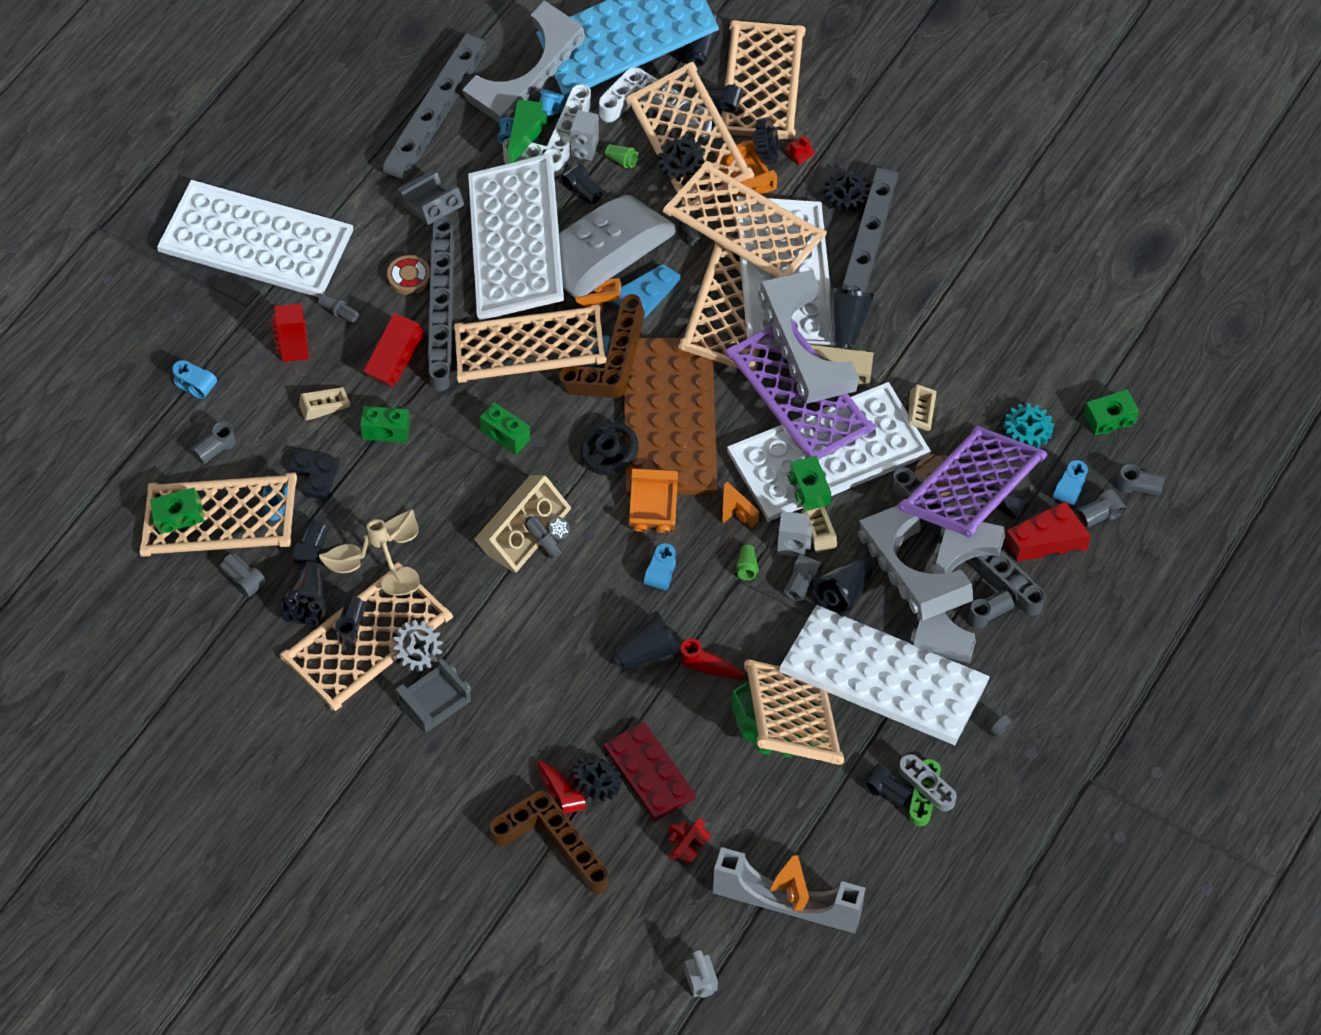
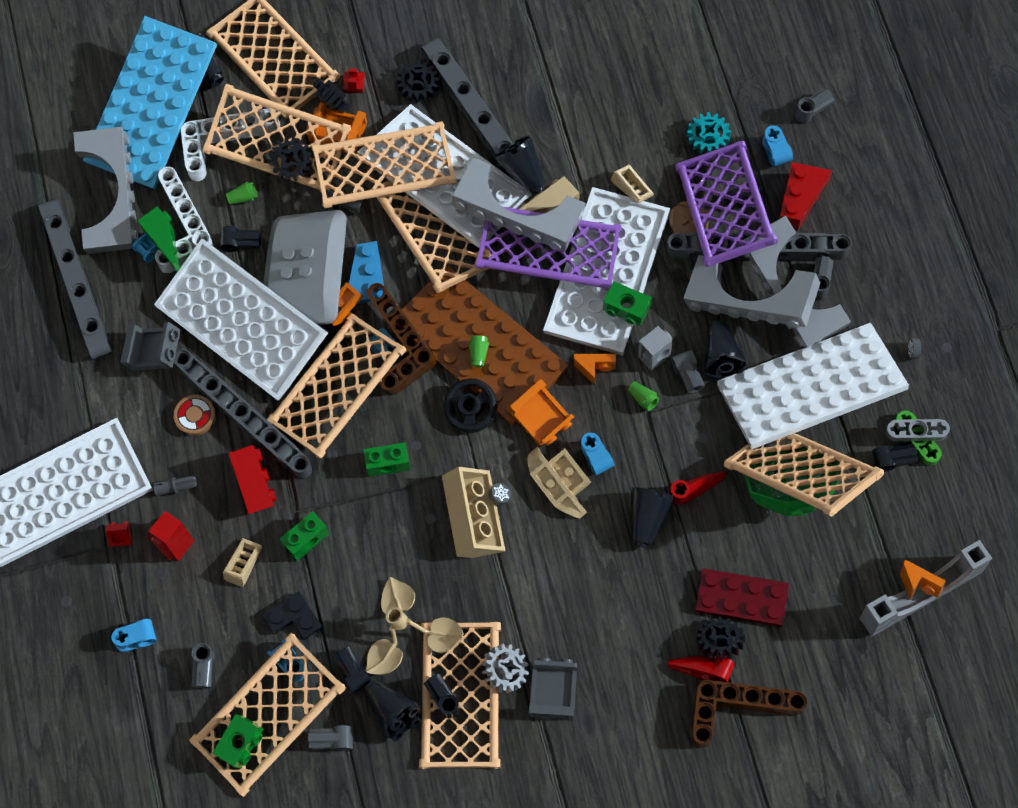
camera: 40 degrees left, 10 degrees up
dark grey axle [525,516,563,559] -> none
dark azure piece [539,89,566,116] -> none
light grey brick [571,110,599,161] -> none
red hips [668,818,711,864] -> none
light grey brick [684,950,718,998] -> none
black piece [699,84,743,113] -> none
tan slope [801,507,837,553] -> none
dark grey piece [1077,489,1127,528] -> none
green brick [1084,389,1139,436] -> none
none -> red tile [106,521,132,547]
none -> bright green cone [469,336,489,367]
none -> tan plate [528,447,592,519]

